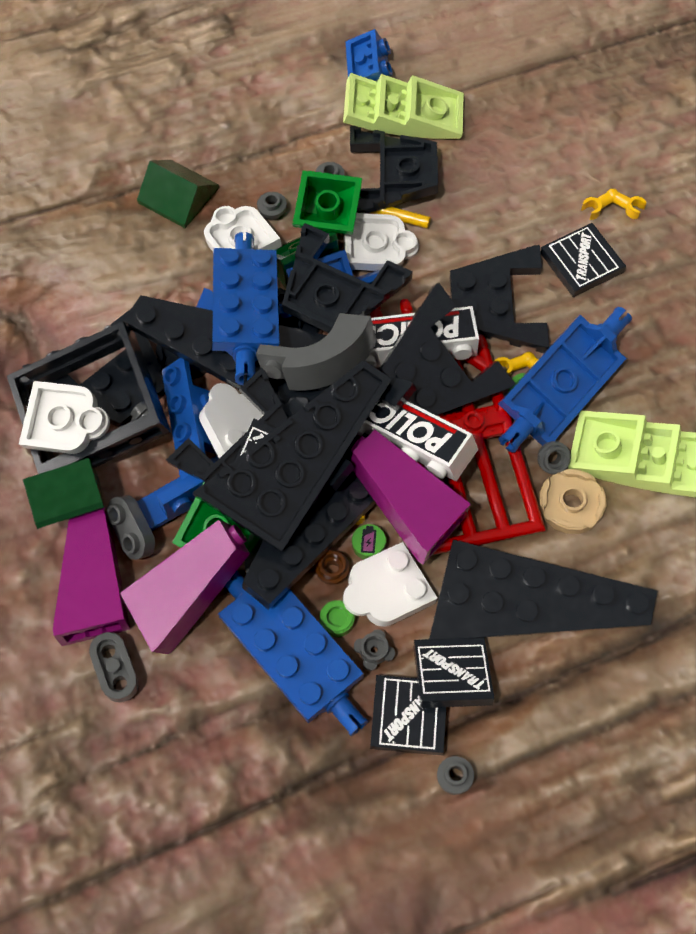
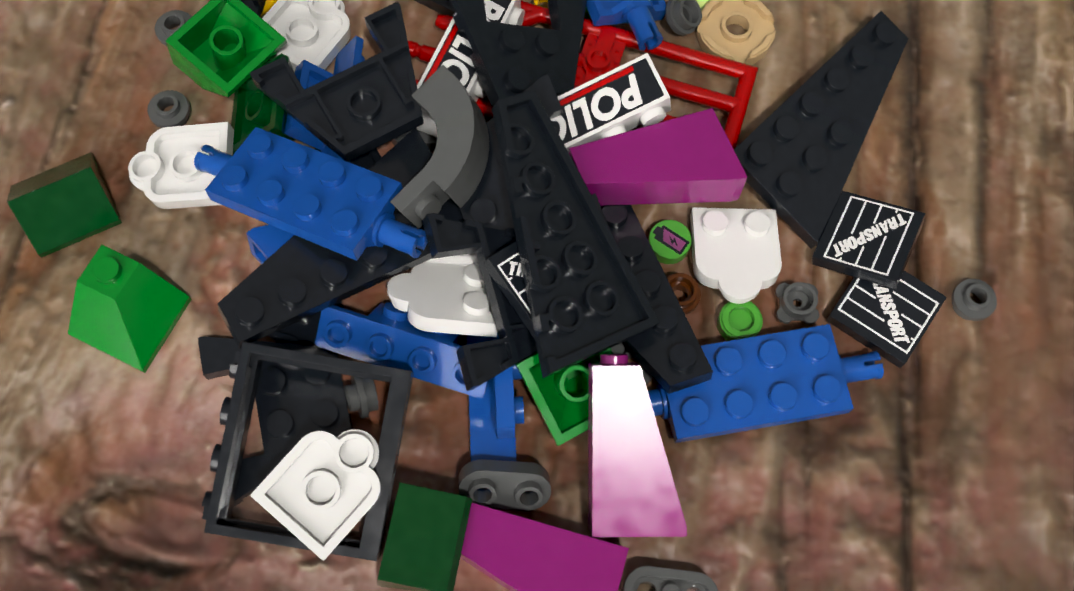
camera: 65 degrees left, 5 degrees up
none -> green slope [68,245,192,373]

